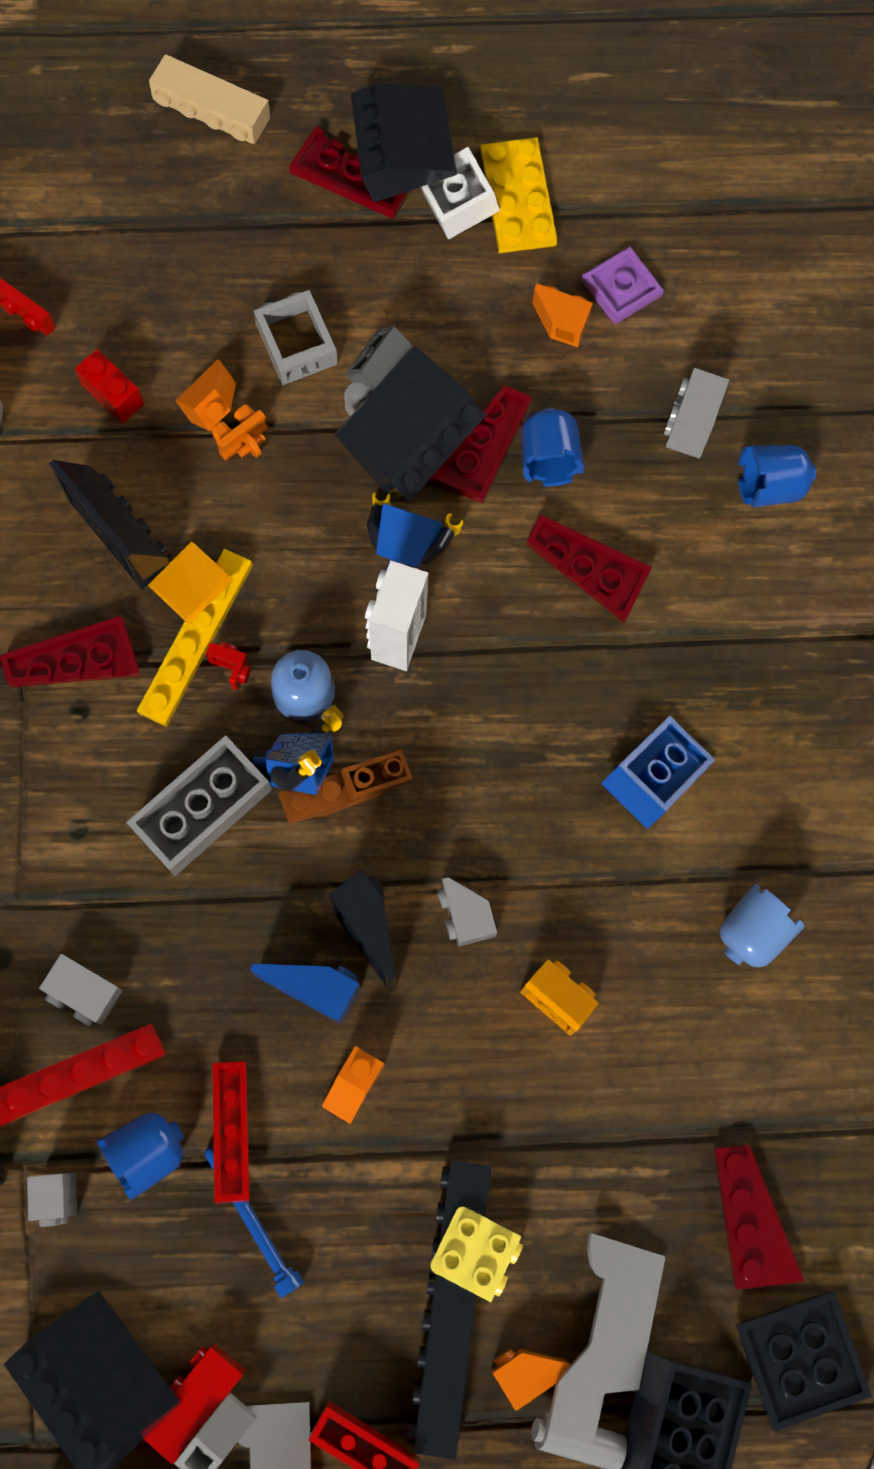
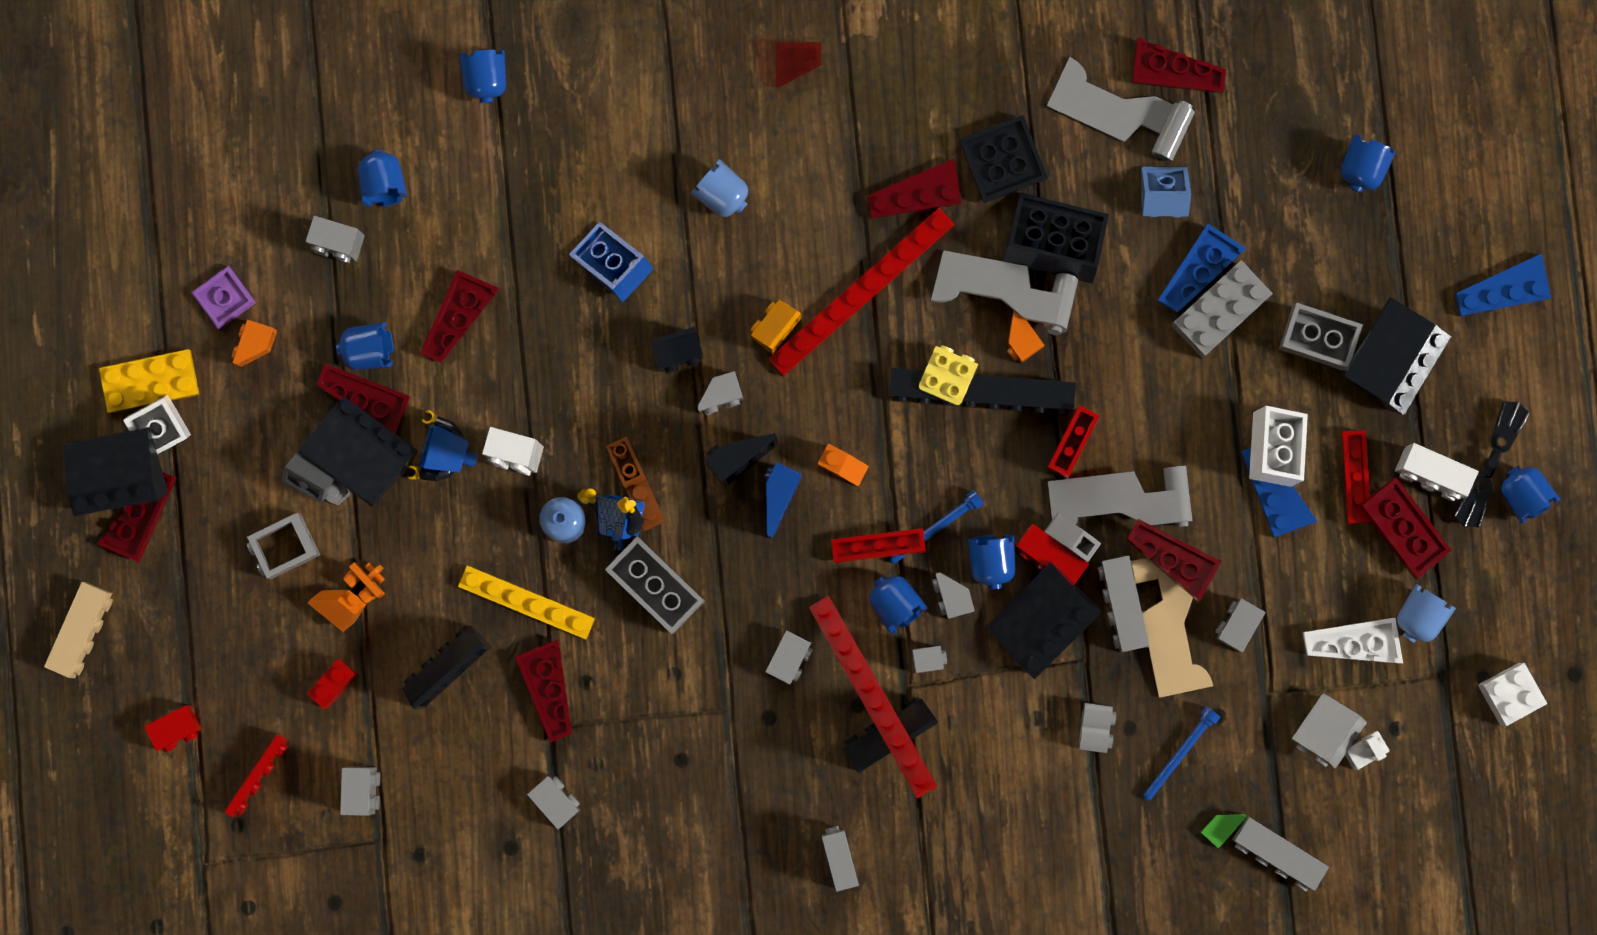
camera: 85 degrees left, 10 degrees up
light orange tile [148,542,233,624] -> none
red bracket [206,642,251,691] -> none
none -> red brick [144,705,202,753]
none -> black slope [650,327,704,374]
none -> red plate [768,207,955,376]
none -> light grey slope [932,573,975,619]
none -> blue cylinder [968,535,1016,589]

